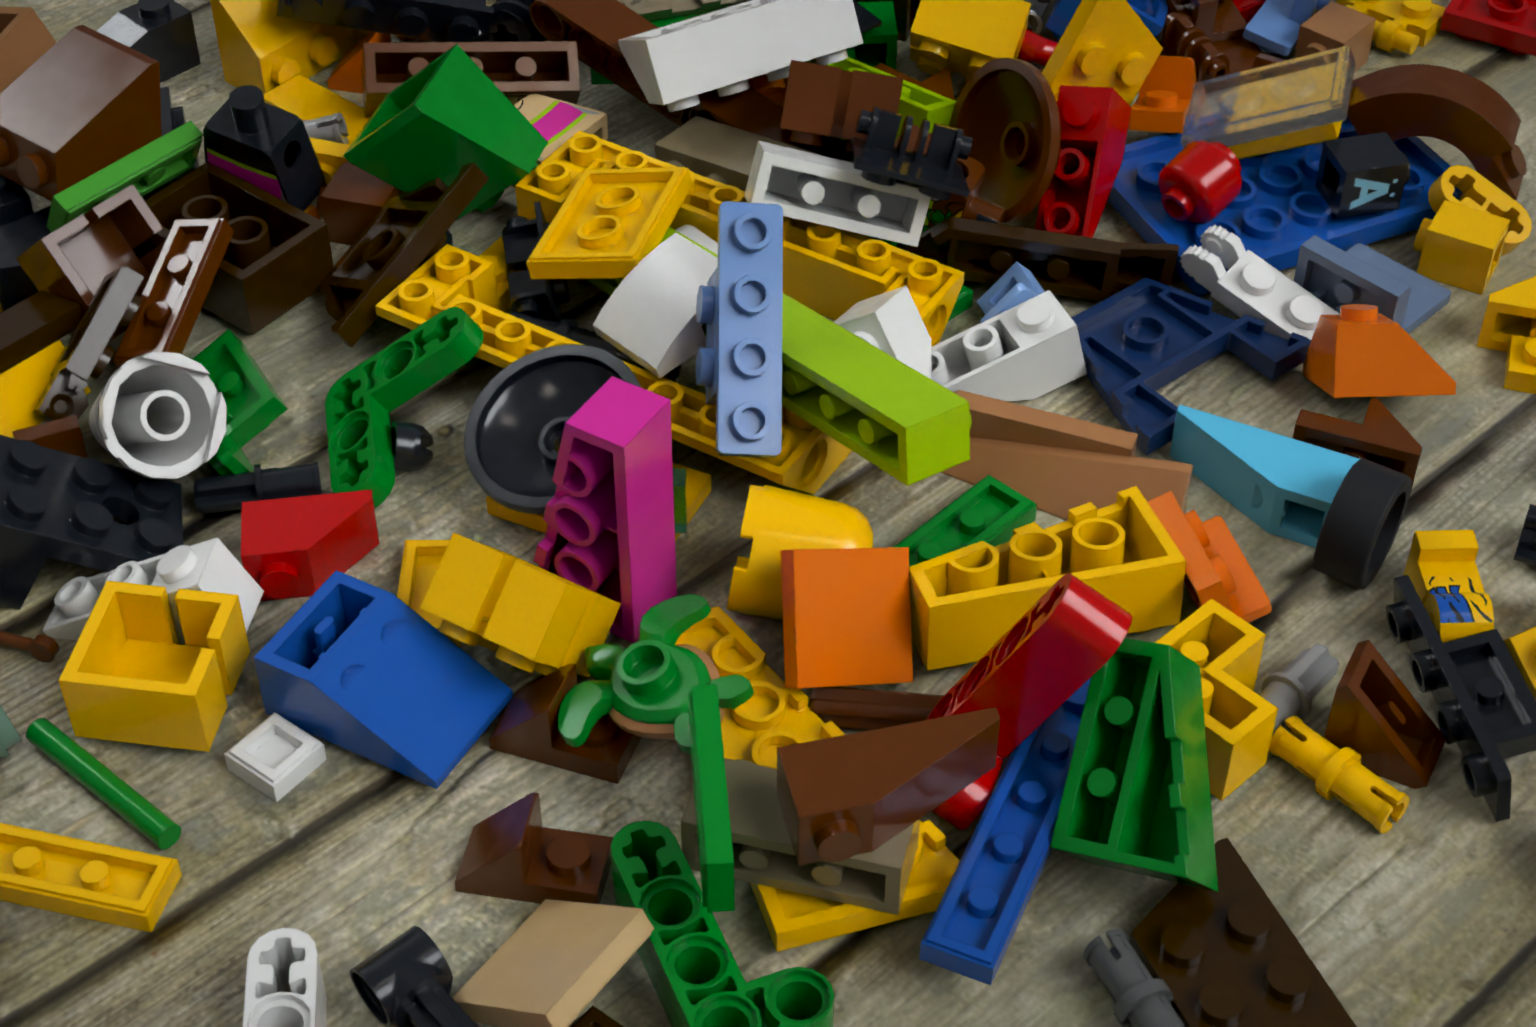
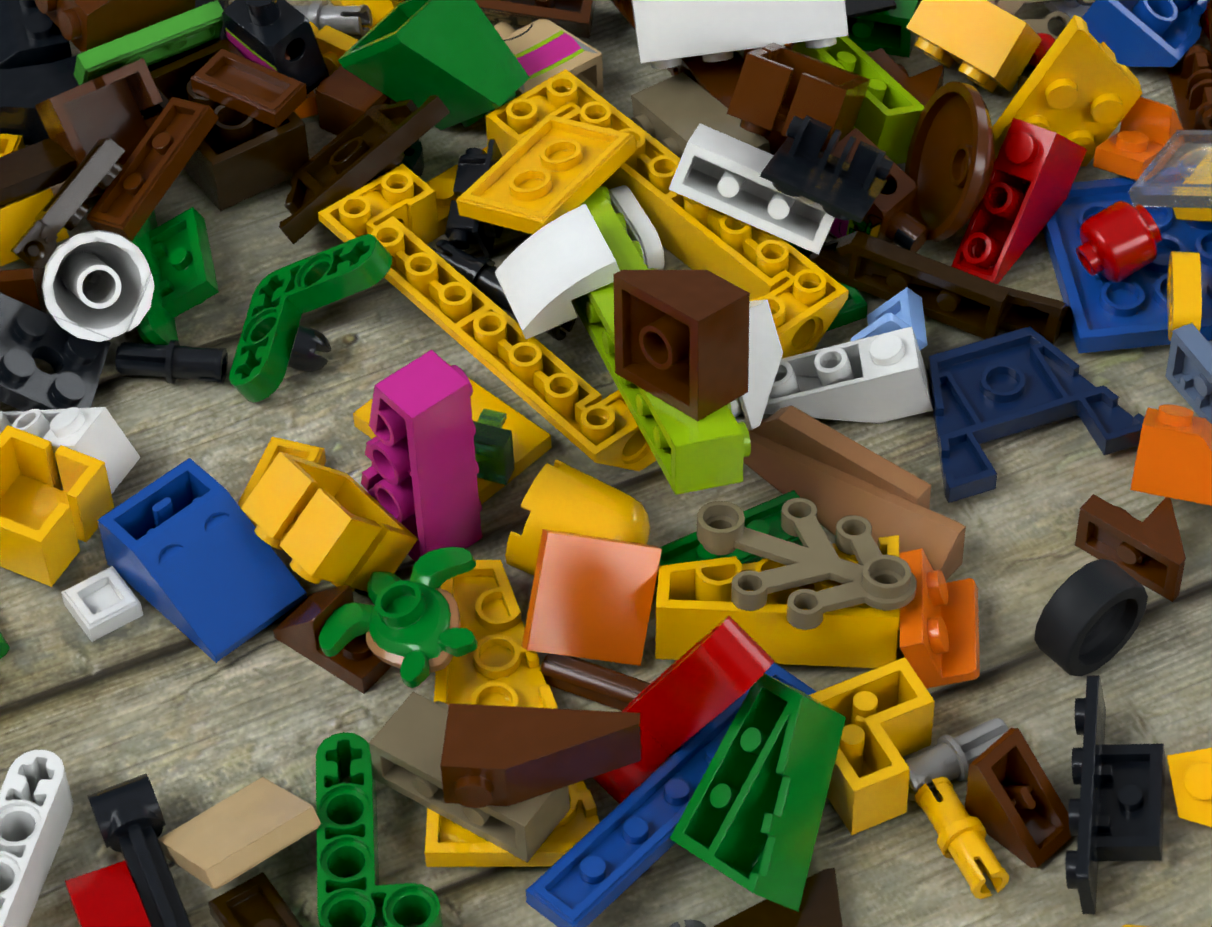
camera: 20 degrees right, 5 degrees up
red slope [241,489,379,601] -> none
reddish brown slope [454,792,613,904] -> none
black dish [464,344,642,514] -> none
green tile [688,684,735,913] -> none
medium blue bracket [696,201,783,458] -> none
medium azure slope [1169,405,1359,548] -> none
white hinge [1180,225,1340,340] -> none
yellow leg [1403,530,1494,643] -> none
none -> reddish brown tile [190,48,307,128]
none -> reddish brown slope [613,270,750,421]
none -> dark tan plant [697,498,917,630]
none -> yellow beam [1167,251,1202,341]

